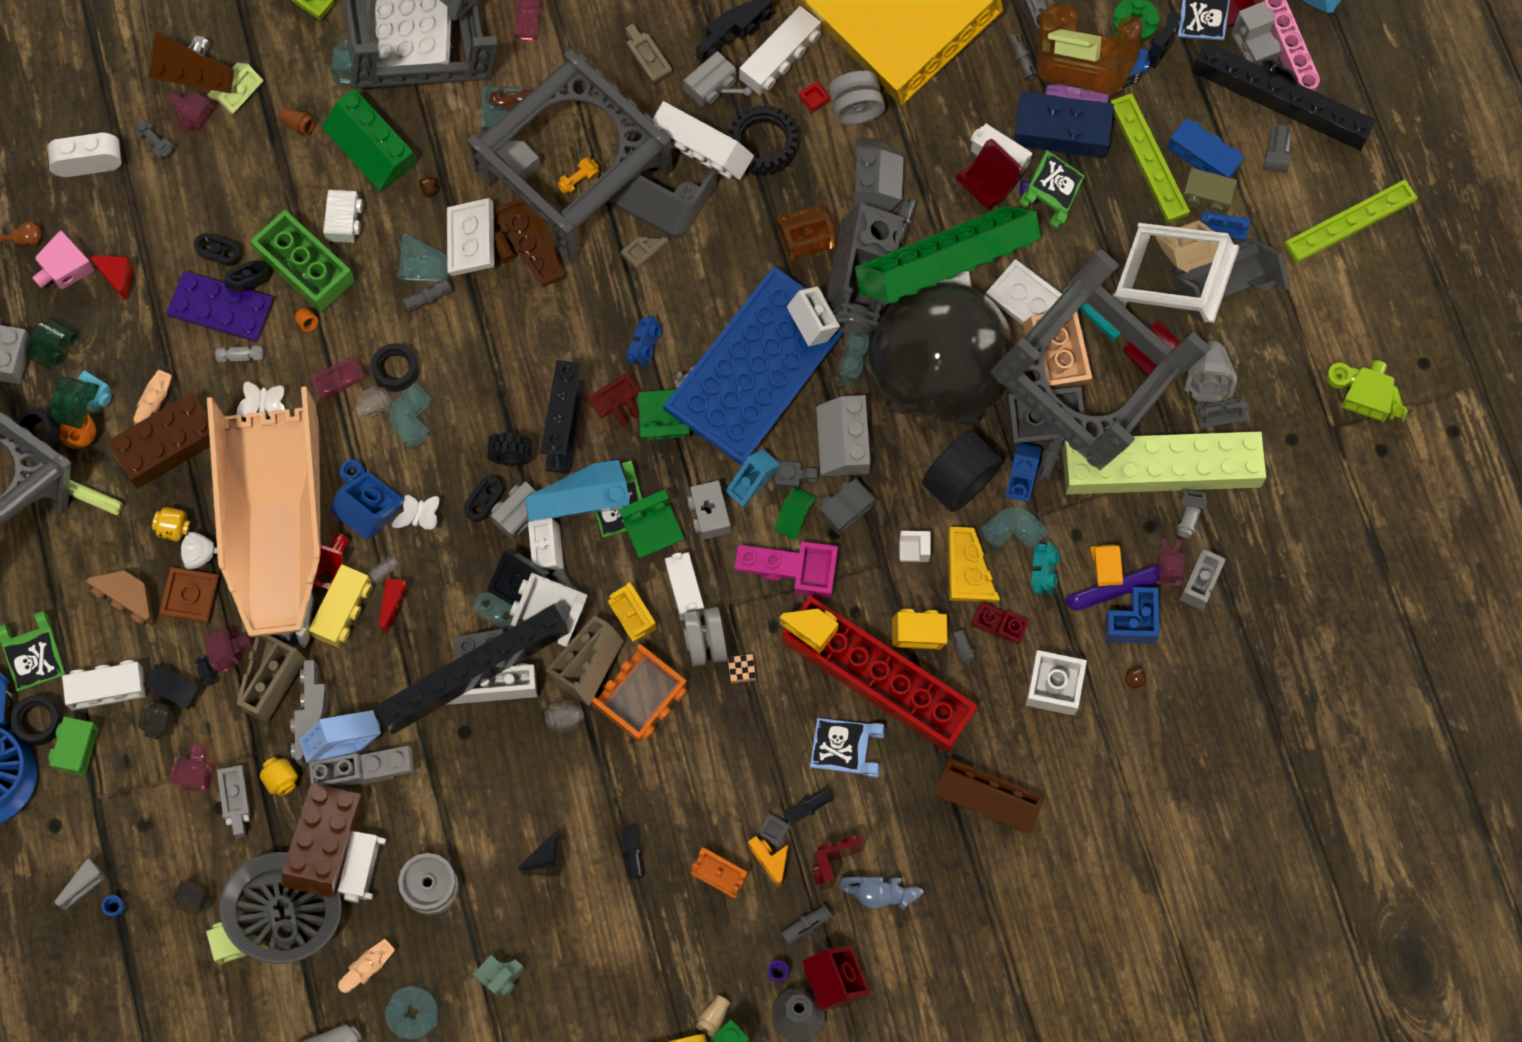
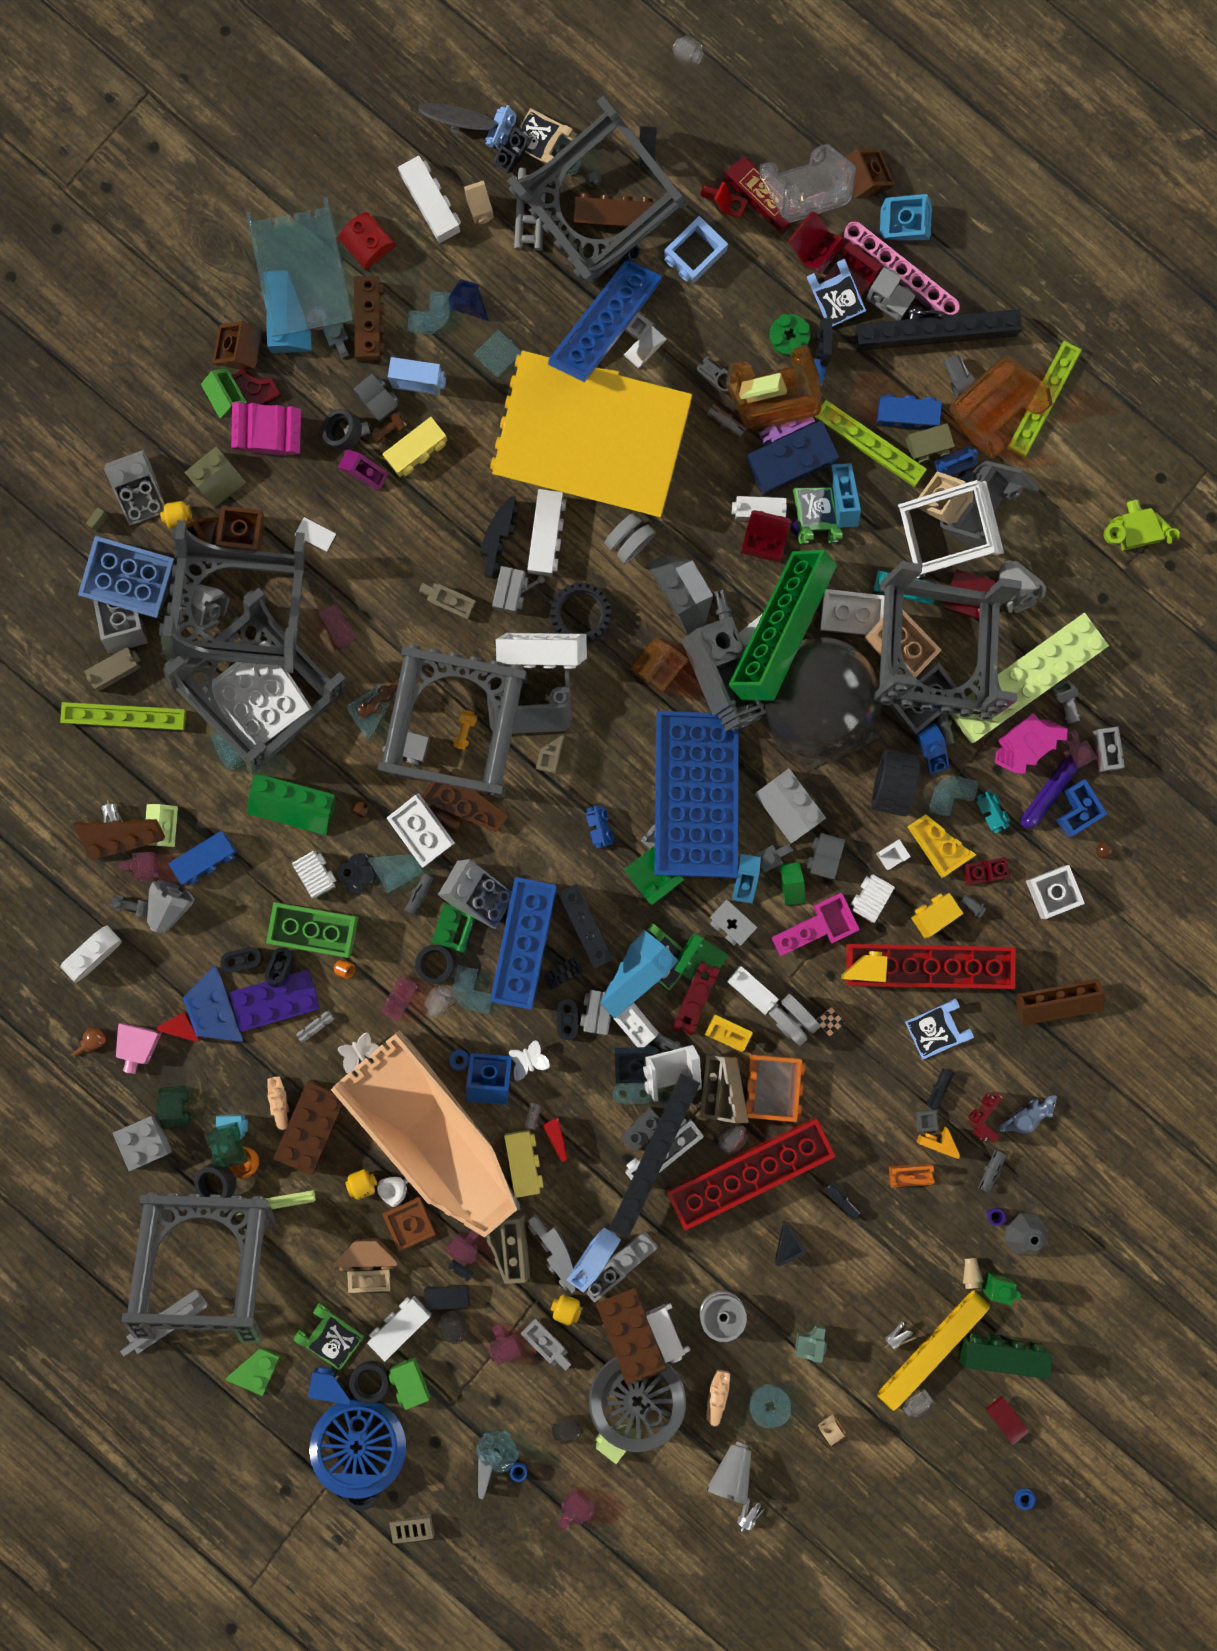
camera: 30 degrees left, 15 degrees up
dark orange cone [279,108,315,135] -> none
red bracket [313,534,349,591] -> none
clear red hinge [587,372,641,427] -> none
white brick [787,286,840,346] -> none
red tile [798,81,831,114] -> none
dark red brick [802,946,871,1011] -> none
clear light blue brick [838,331,869,389] -> none
light orange slope [1090,545,1123,586] -> none
dark grey hinge [1195,398,1248,429] -> none
none -> light grey cone [147,880,195,933]
none -> blue brick [169,831,238,886]
none -> blue wing [183,965,243,1042]
none -> black plate [336,853,377,894]
none -> tan plate [347,1269,391,1293]
none -> green plate [431,903,477,954]
none -> light grey slope [438,859,512,929]
none -> clear light blue plate [476,1430,519,1472]
none -> blue brick [490,877,558,1009]
none -> clear pink brick [558,1487,594,1530]
none -> red brick [666,1117,835,1231]
none -> dark red plate [673,960,720,1035]
none -> dark azure slope [831,463,861,528]
none -> white brick [850,875,895,923]
none -> flat silver piece [885,1321,916,1351]
none -> clear orange windscreen [950,356,1053,459]
none -> dark pink slope [995,713,1068,774]

